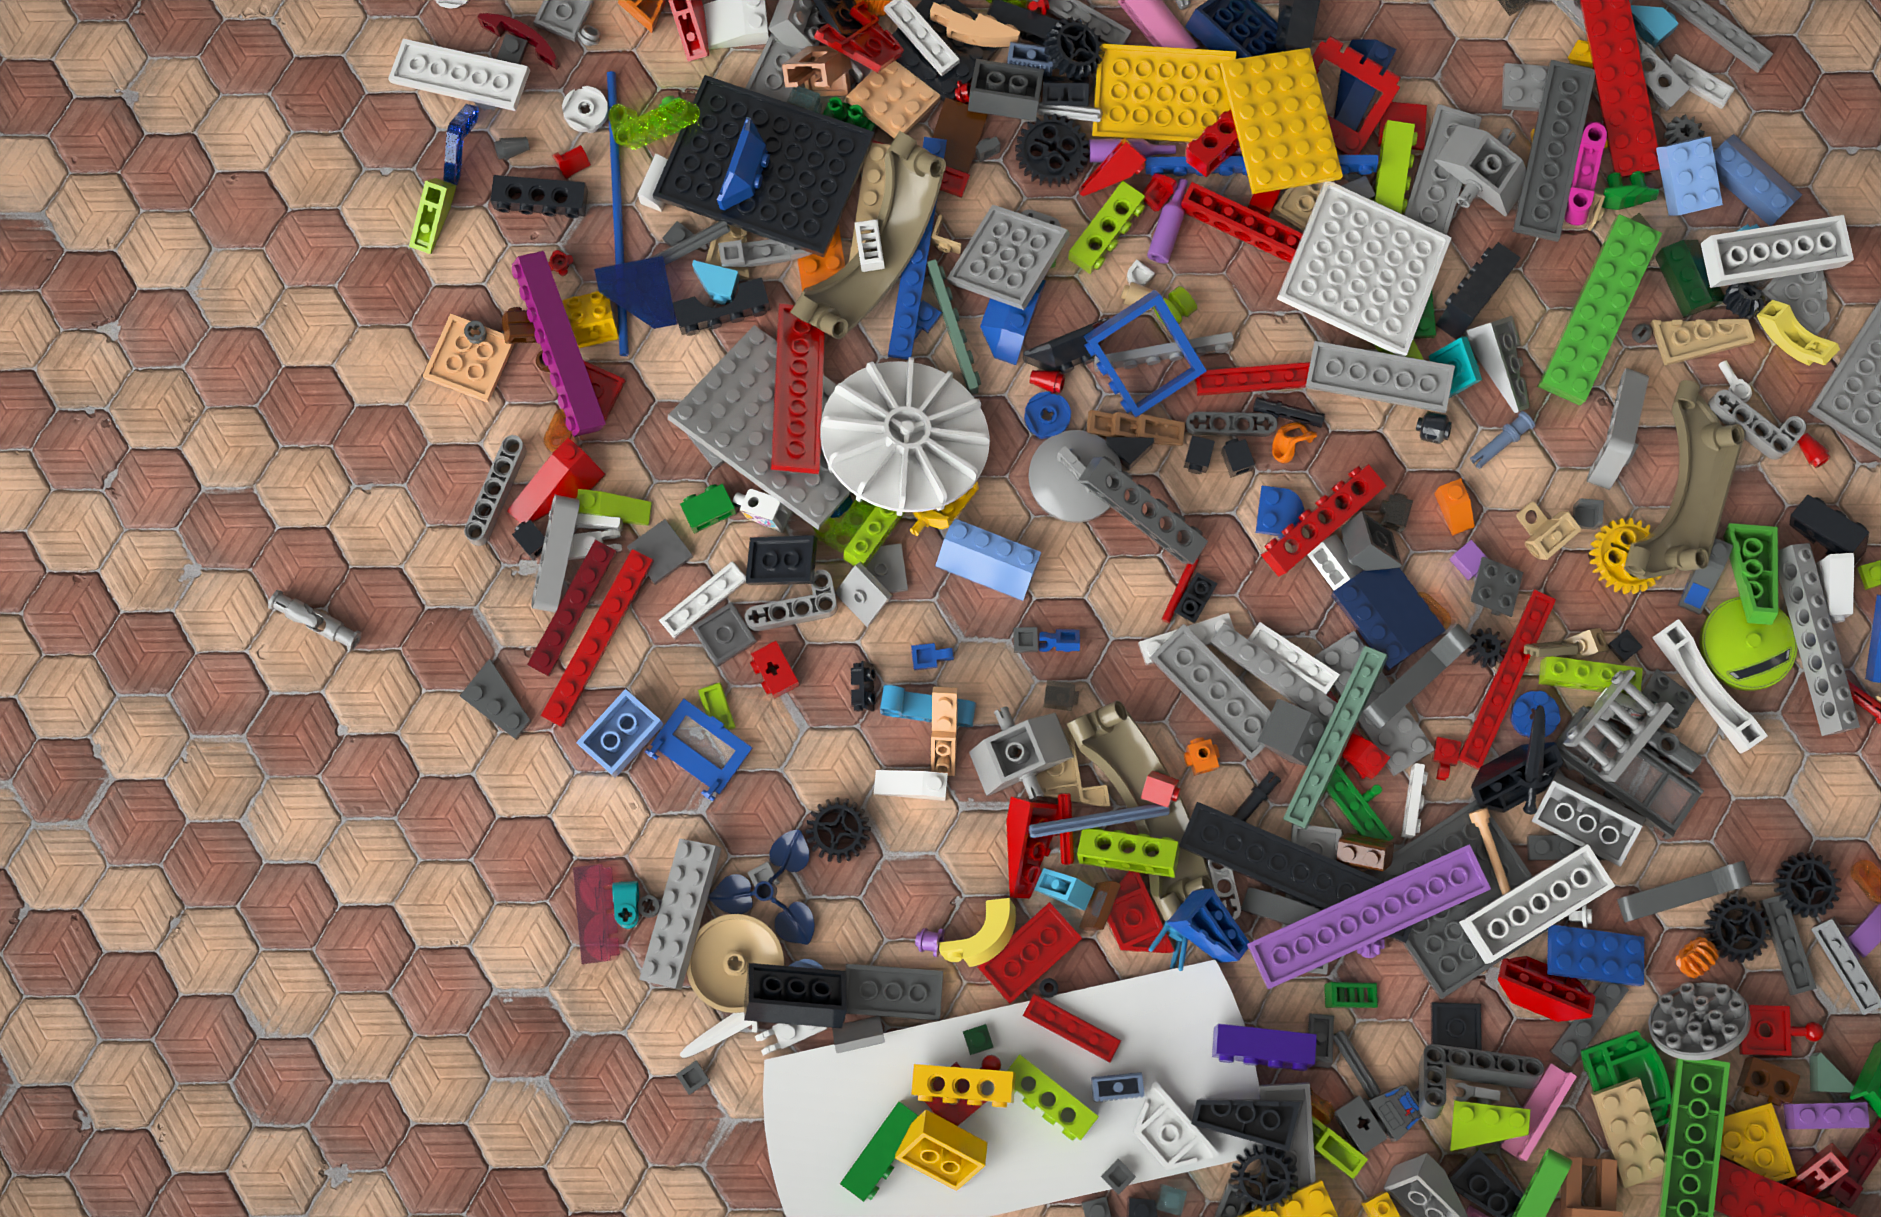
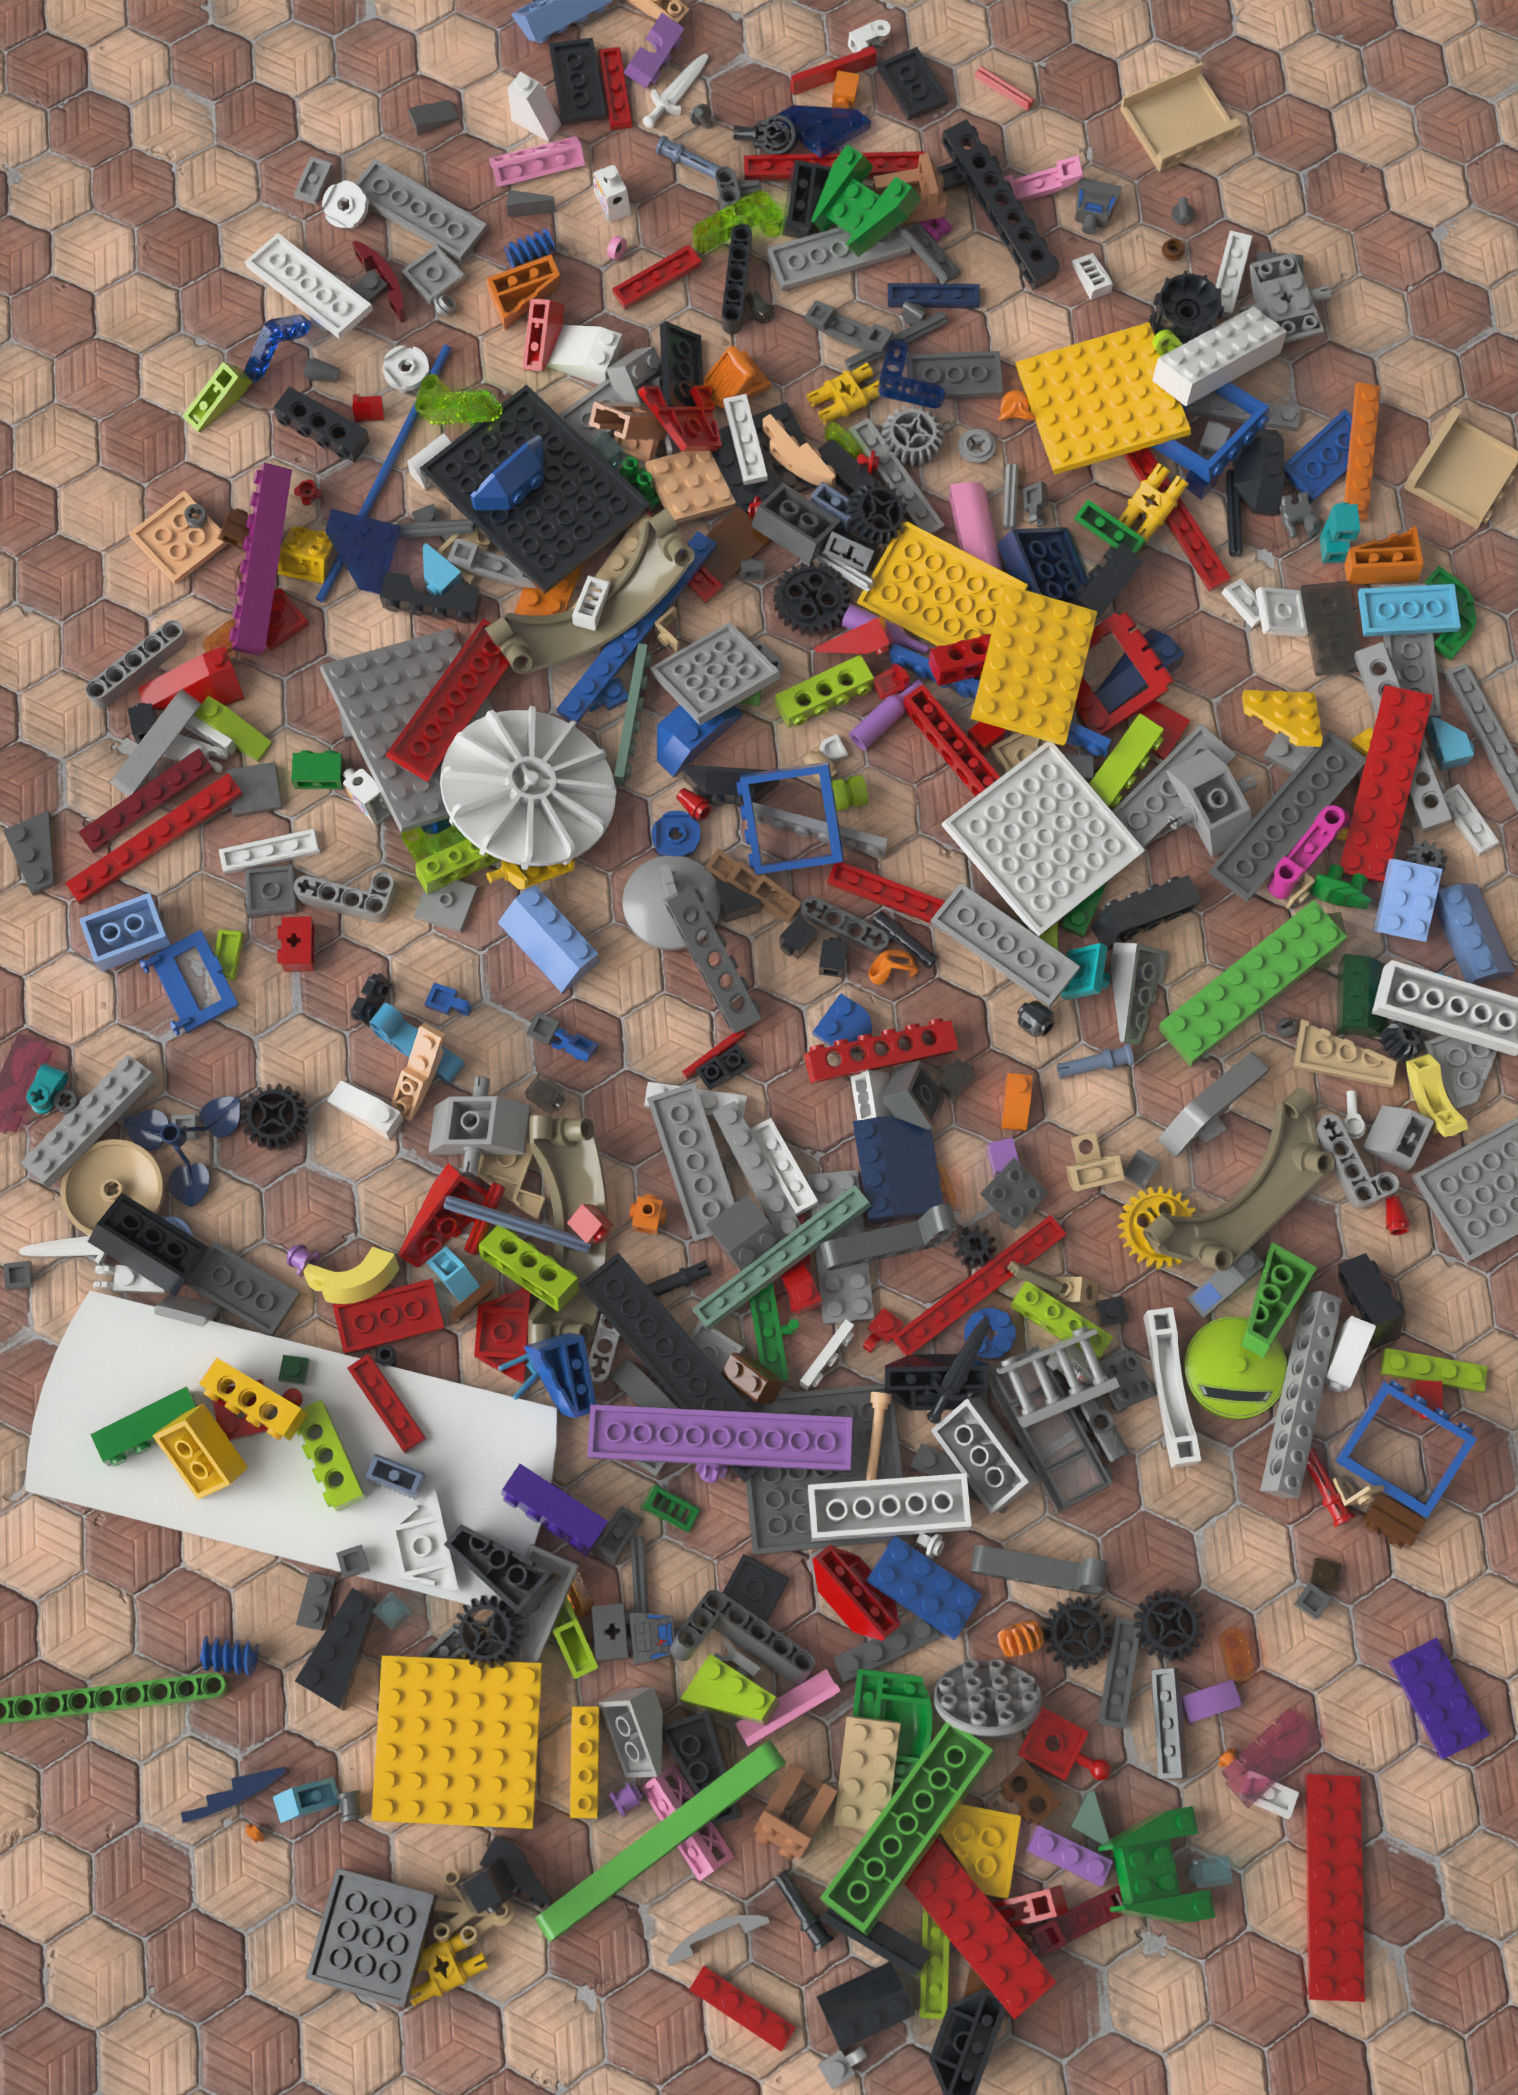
camera: 25 degrees right, 5 degrees down
black plate [746,535,818,585] -> none
plate [835,562,892,627] -> none
none -> yellow plate [1242,690,1323,747]
none -> light grey slope [1361,1105,1434,1172]

